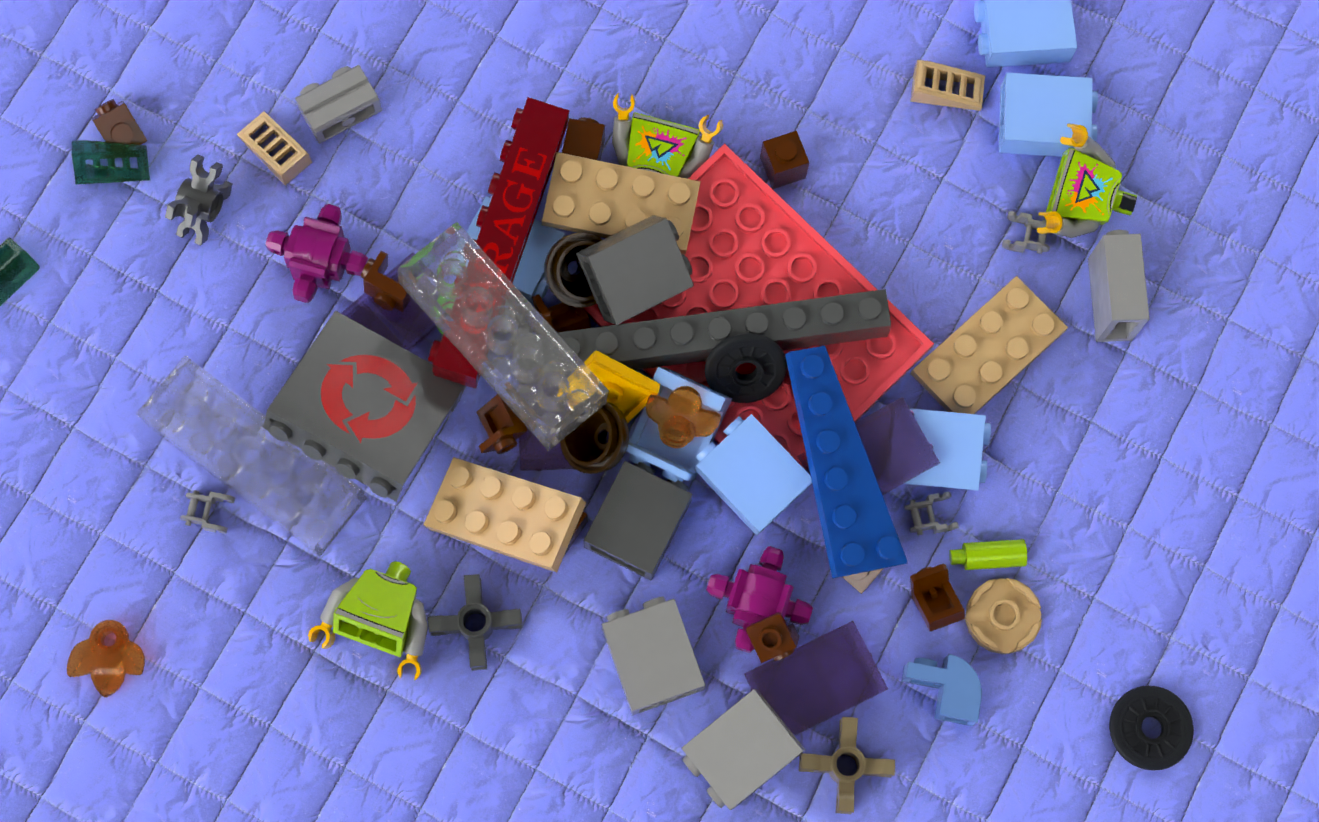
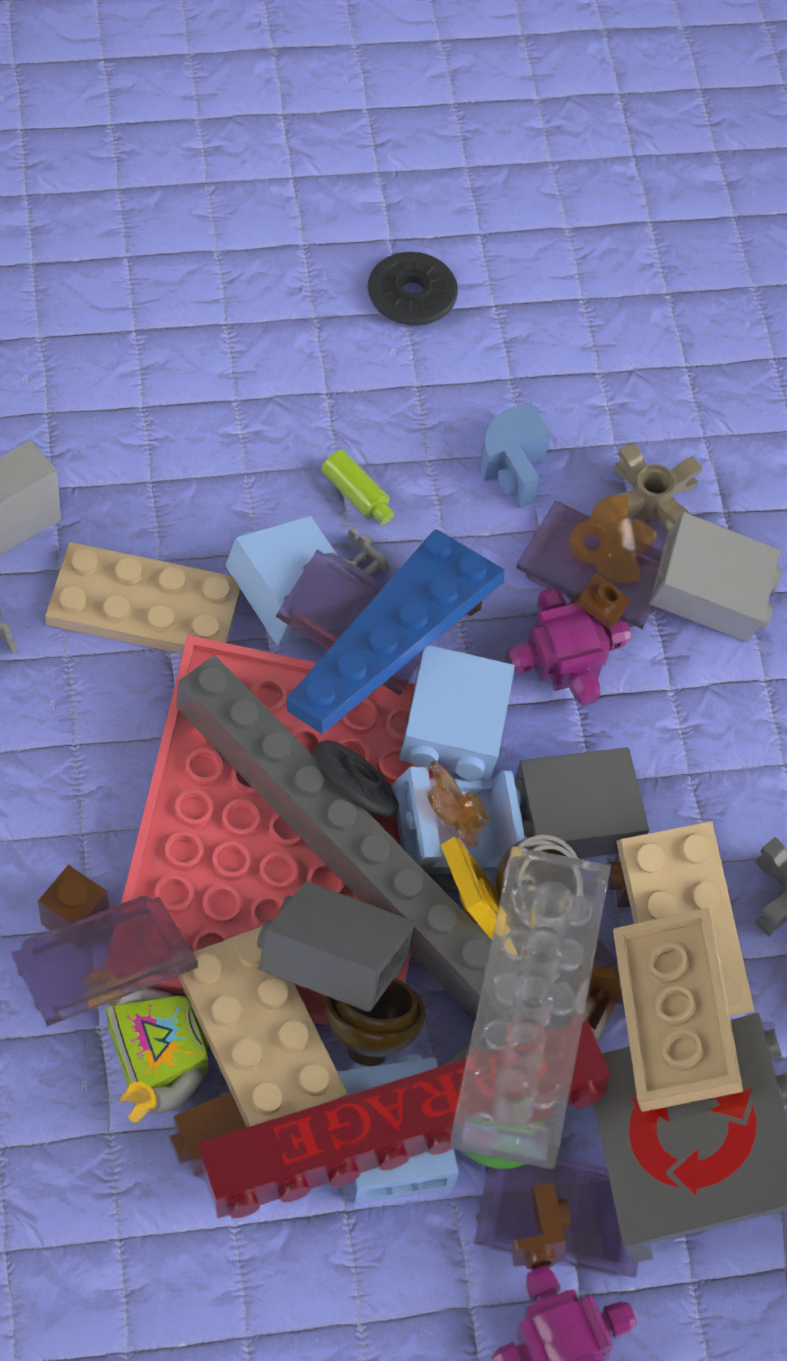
camera: 130 degrees left, 15 degrees down
reddish brown bracket [530,294,591,334] -> none
light grey brick [602,597,705,716] -> none
reddish brown bracket [910,564,965,632] -> none
tan tile [965,578,1042,654] -> none
none -> clear purple piece [11,896,198,1027]
none -> clear orange plate [569,496,658,583]
none -> tan plate [613,908,743,1112]

